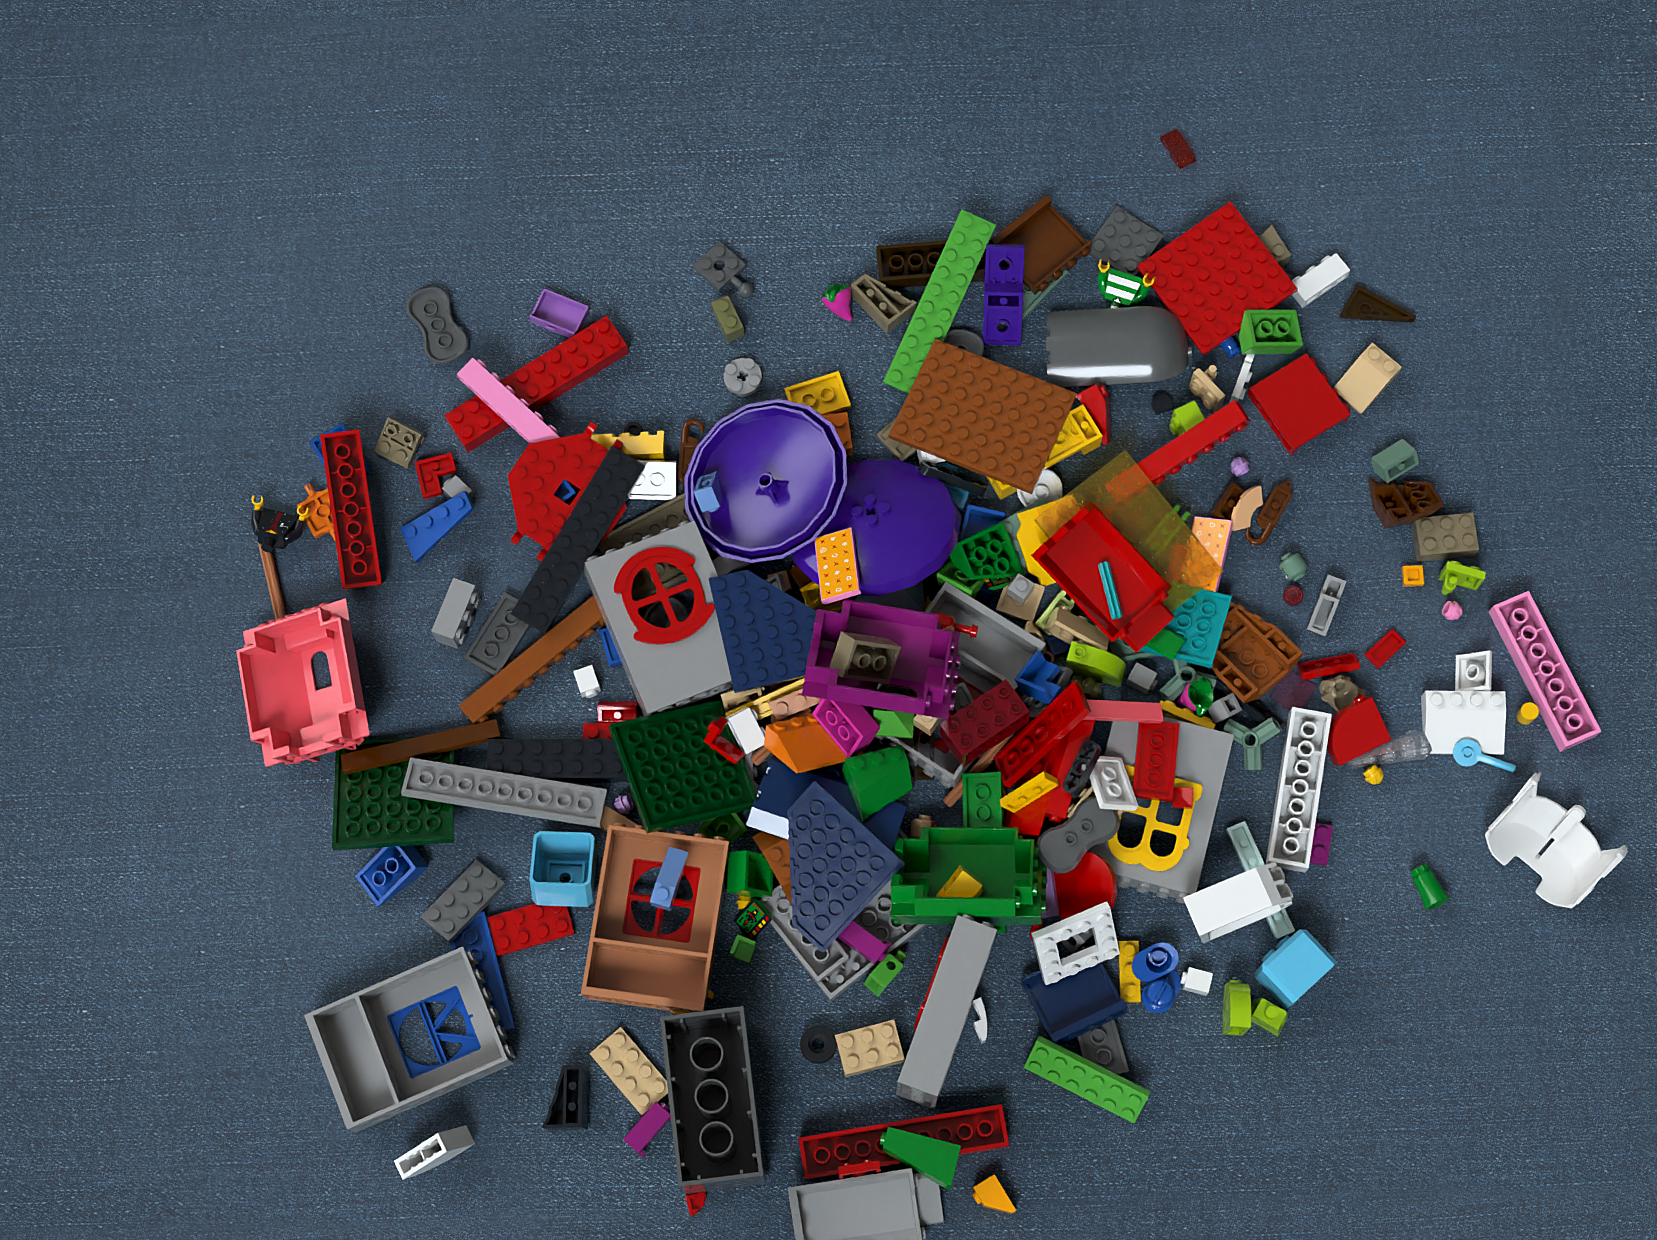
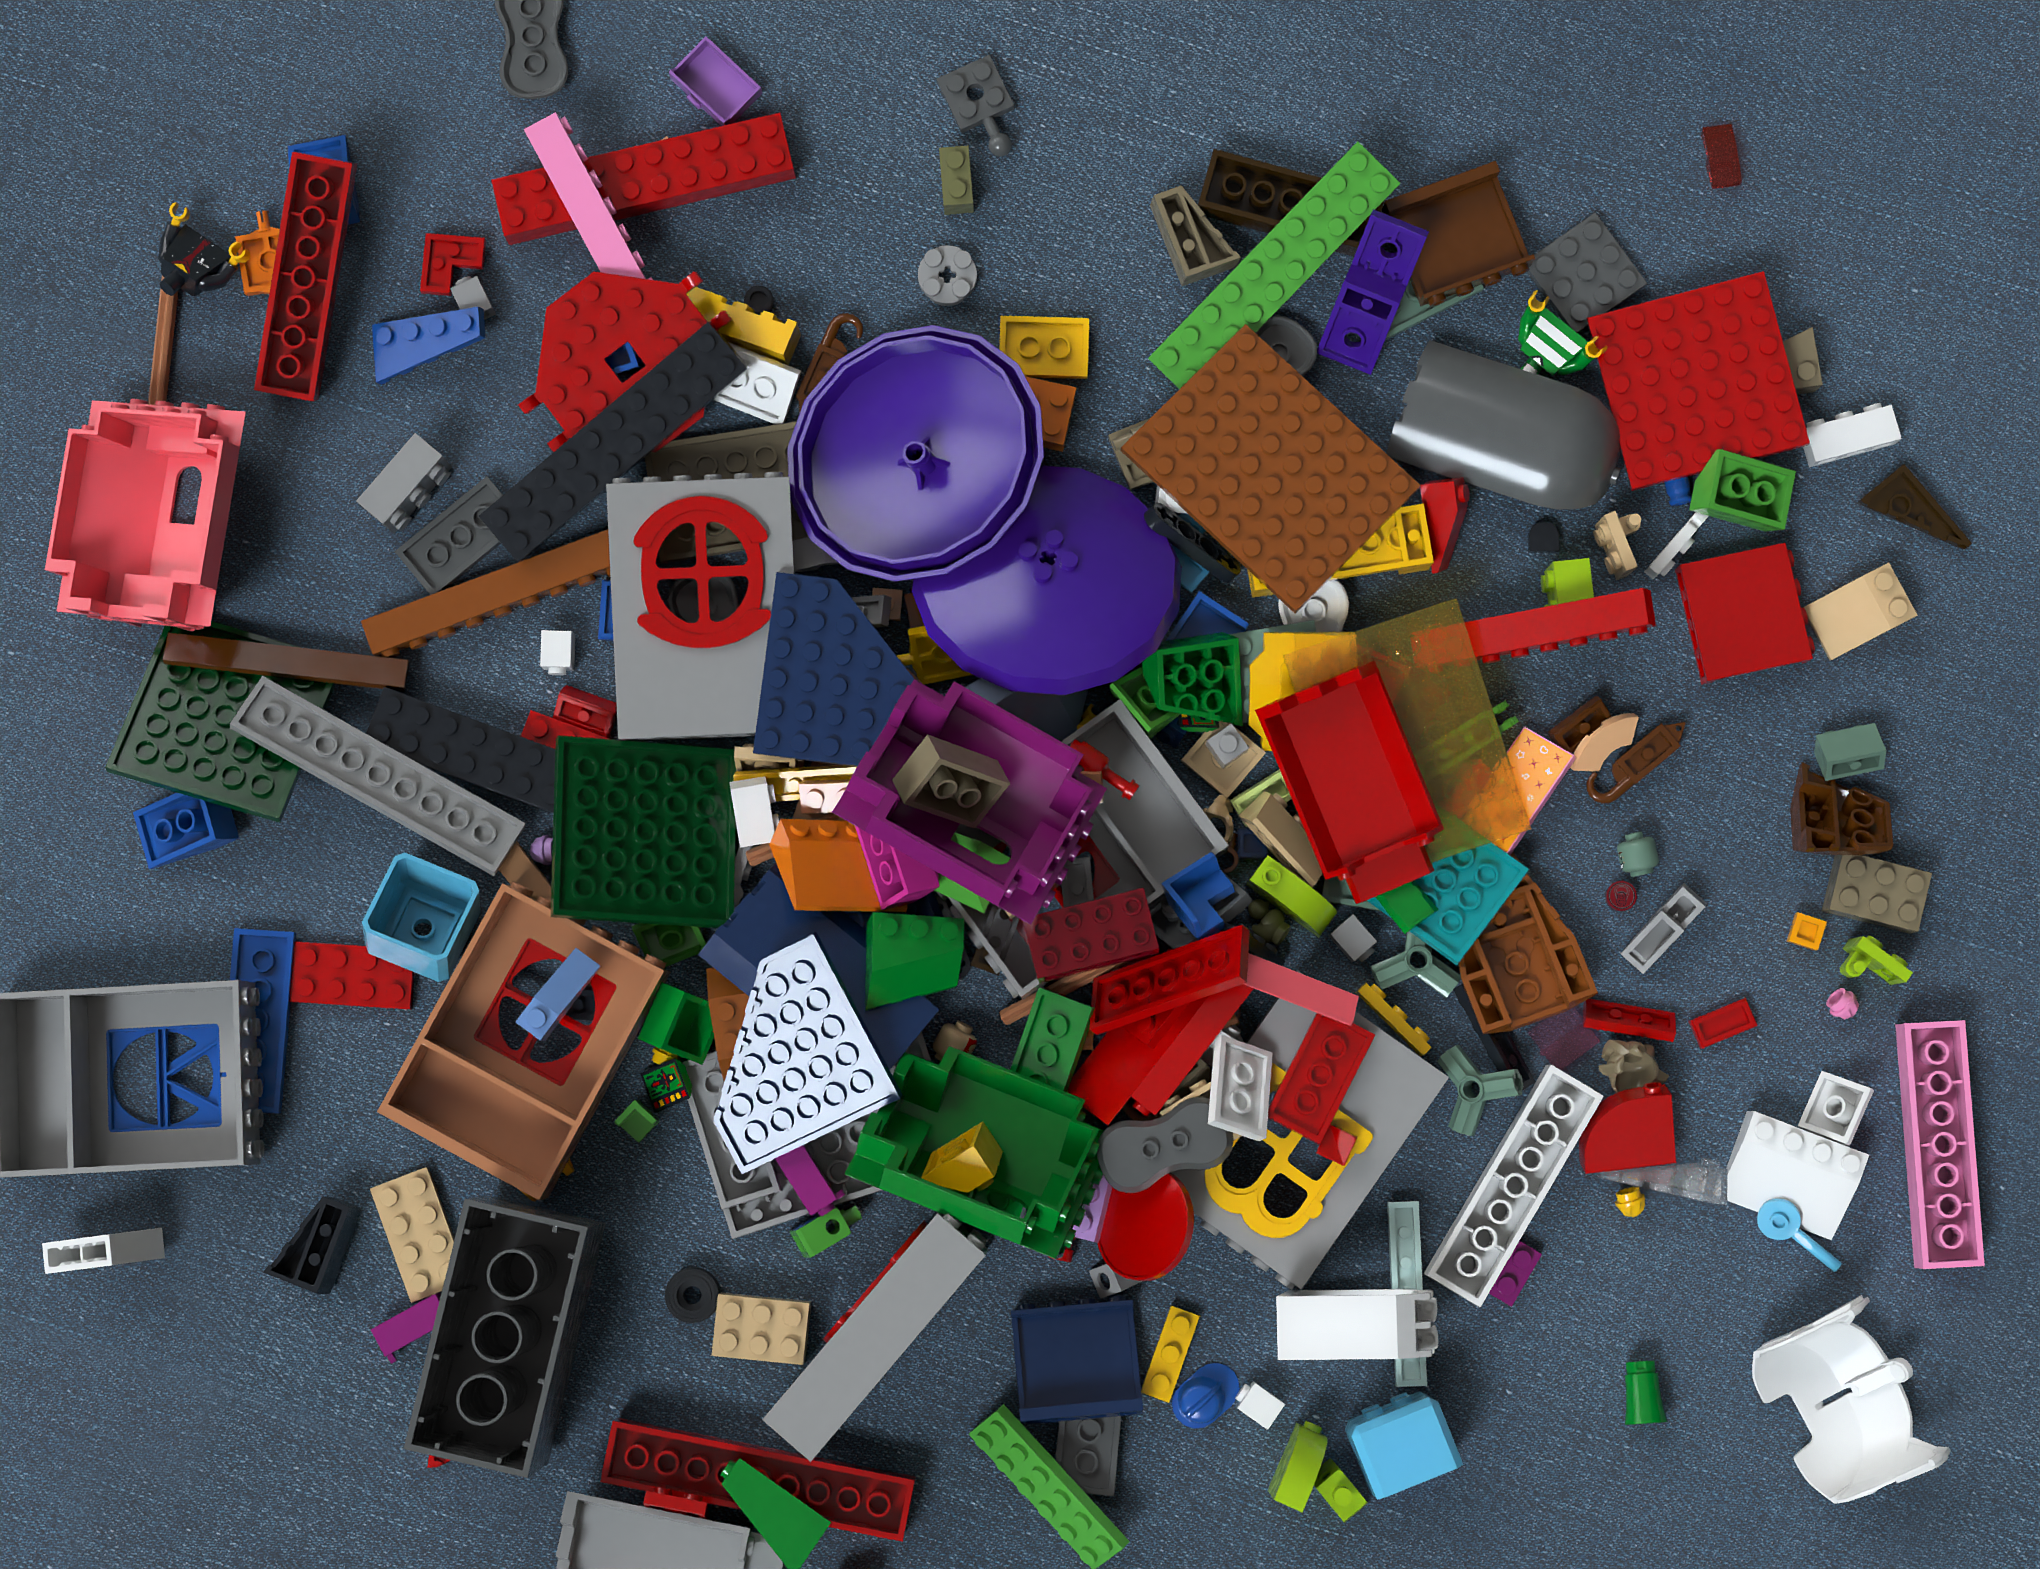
camera: 20 degrees right, 10 degrees up
dark tan plate [374,416,426,469] -> none
dark grey plate [421,859,506,944] -> none
medium blue slope [693,472,723,512] -> none
red bracket [704,716,745,764] -> none
light orange tile [814,527,861,605] -> none
dark pink hat [820,283,853,321] -> none
white slope [972,997,987,1044] -> none
yellow plate [1000,772,1058,813] -> none
white plate [1031,901,1120,985] -> none
black beam [1063,740,1101,797] -> none
teal axle [1098,562,1123,619] -> none
blue piece [1132,942,1179,982] -> none
green hat [1177,676,1214,716] -> none
light grey brick [1208,693,1242,724] -> none
lavender plate [1230,457,1250,477] -> none
yellow piece [1516,702,1539,725] -> none

